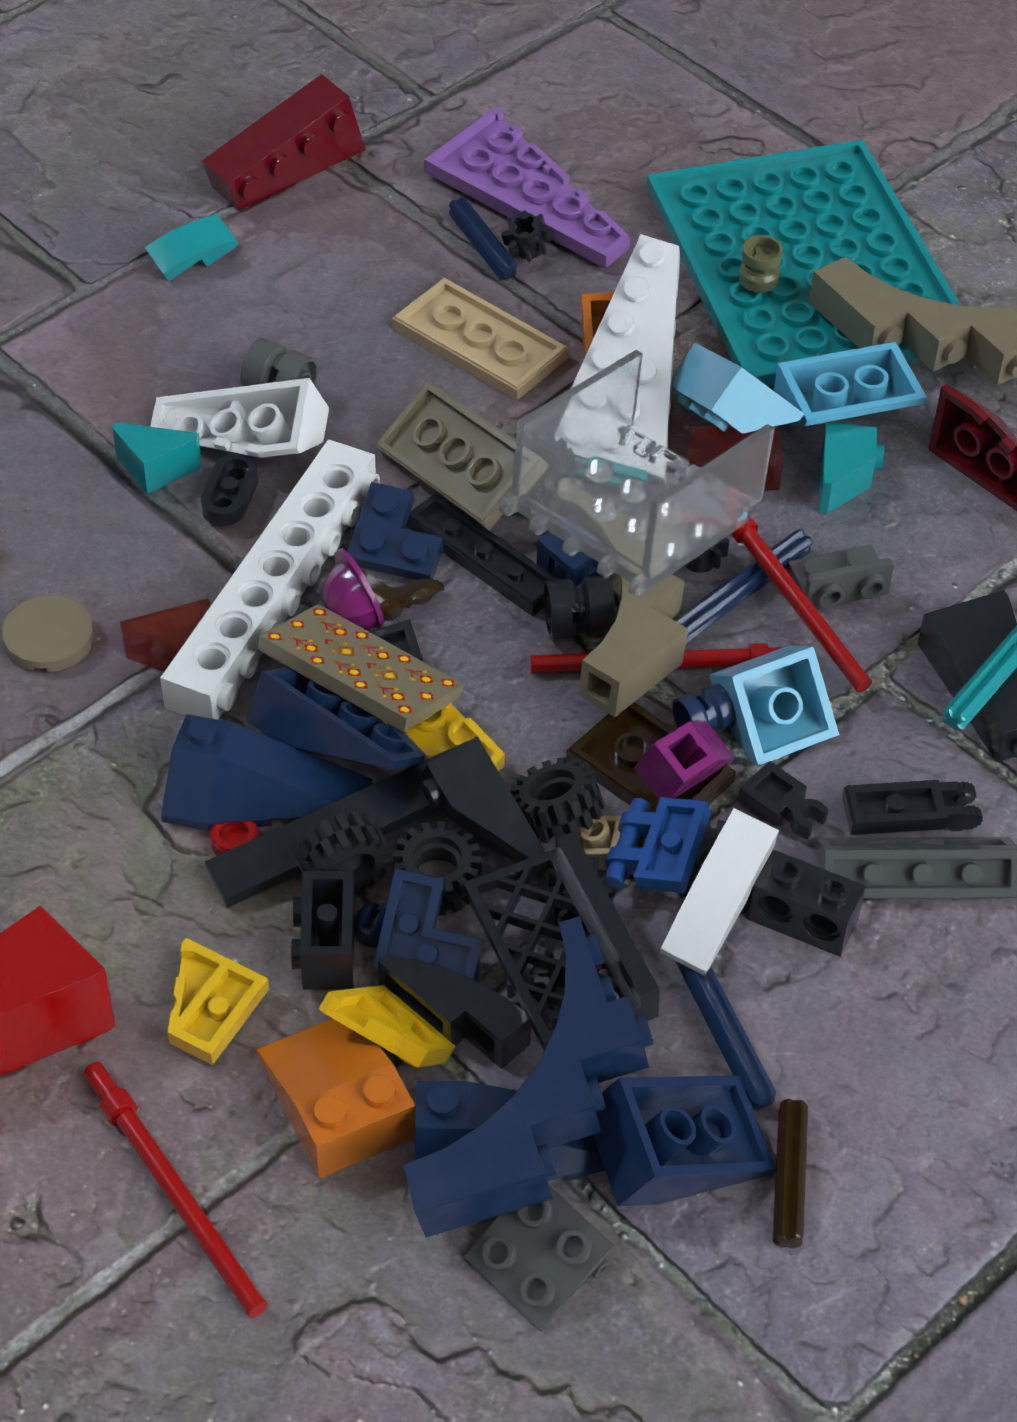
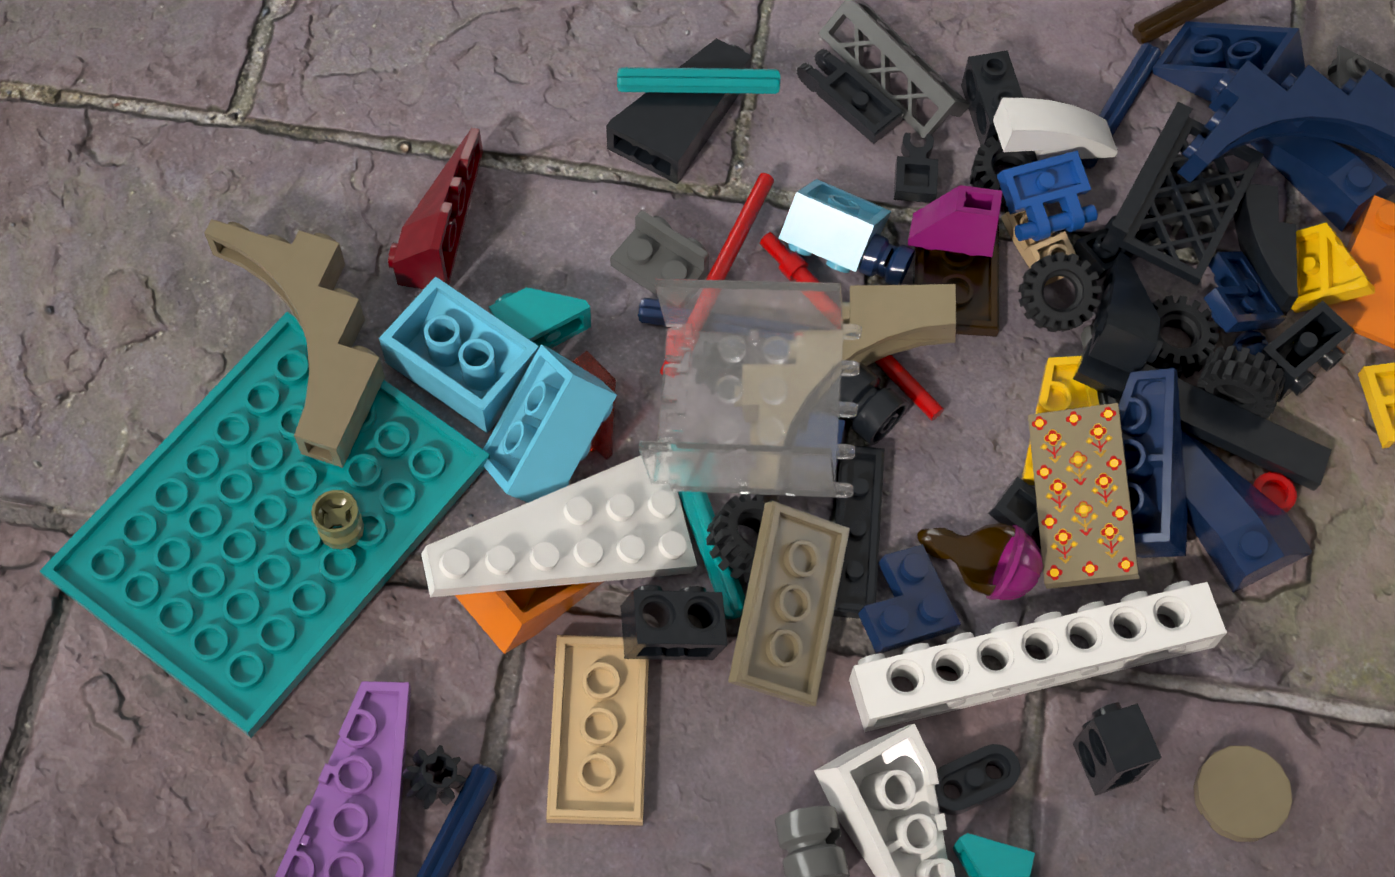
camera: 130 degrees left, 15 degrees up
clear red slope [120,598,211,672] -> none
none -> black brick [620,585,728,660]
none -> black brick [1073,702,1162,796]

